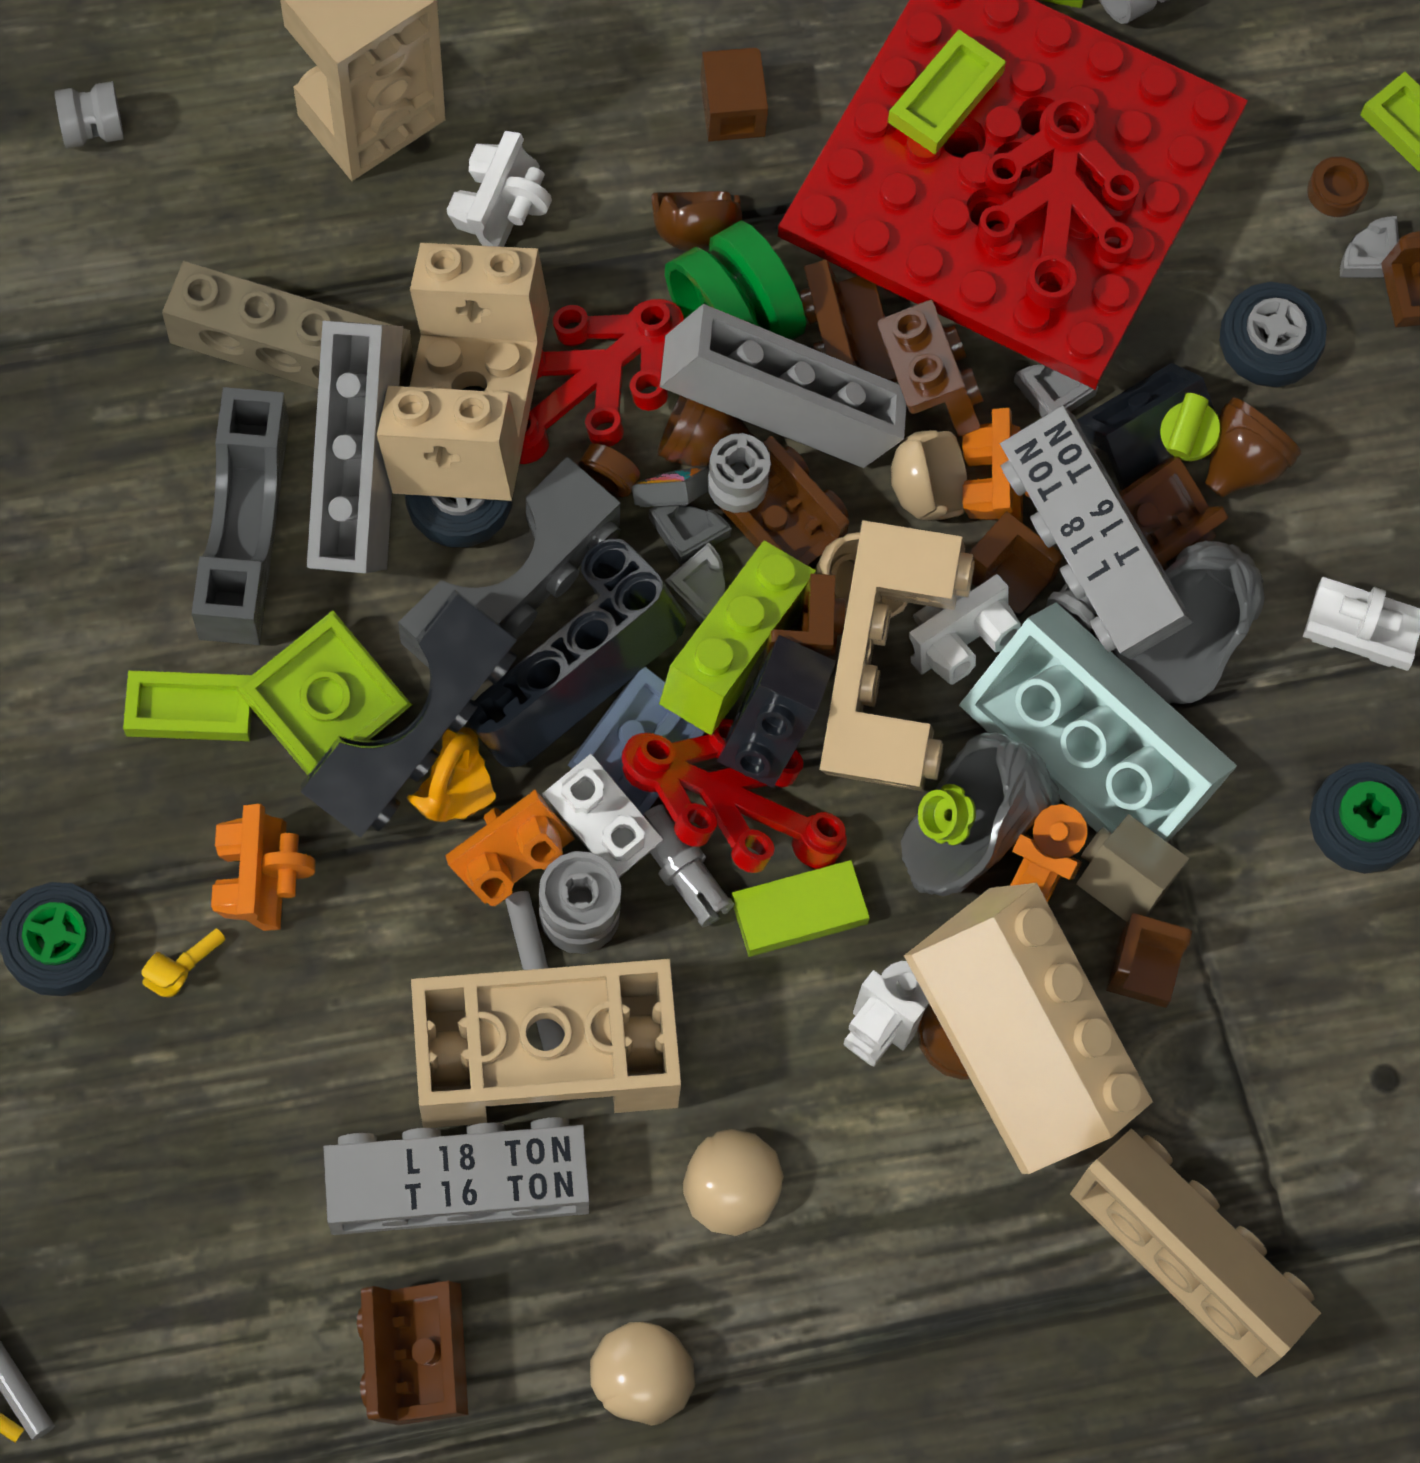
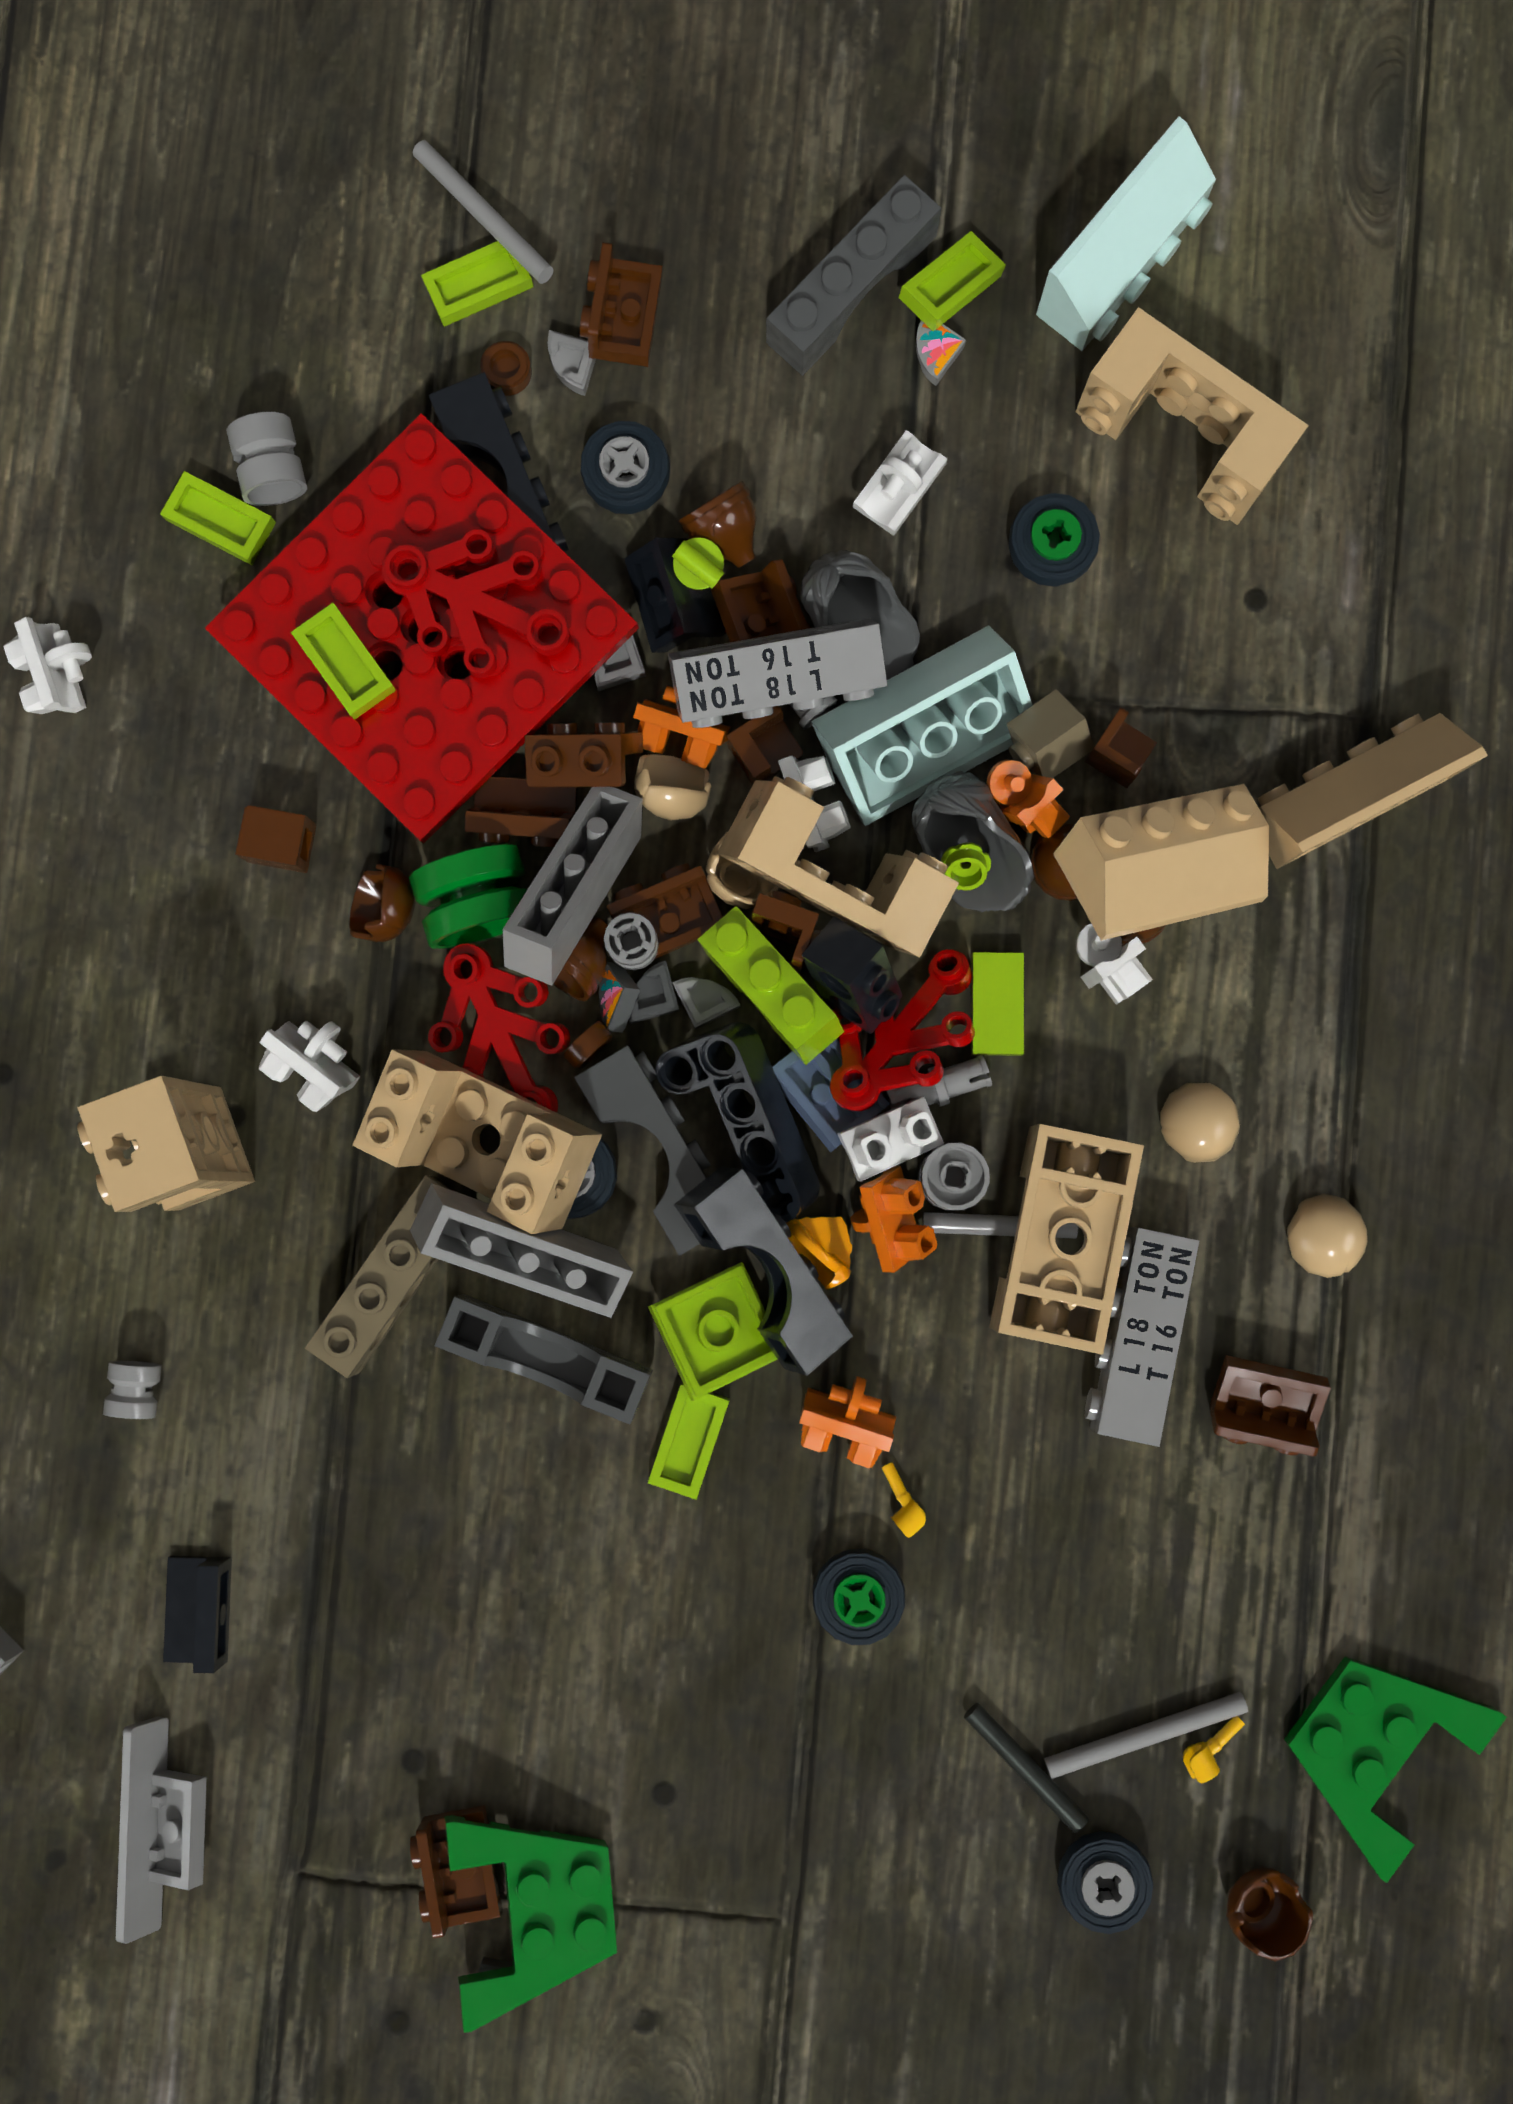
camera: 60 degrees left, 15 degrees up
none -> black arch [429,372,569,552]

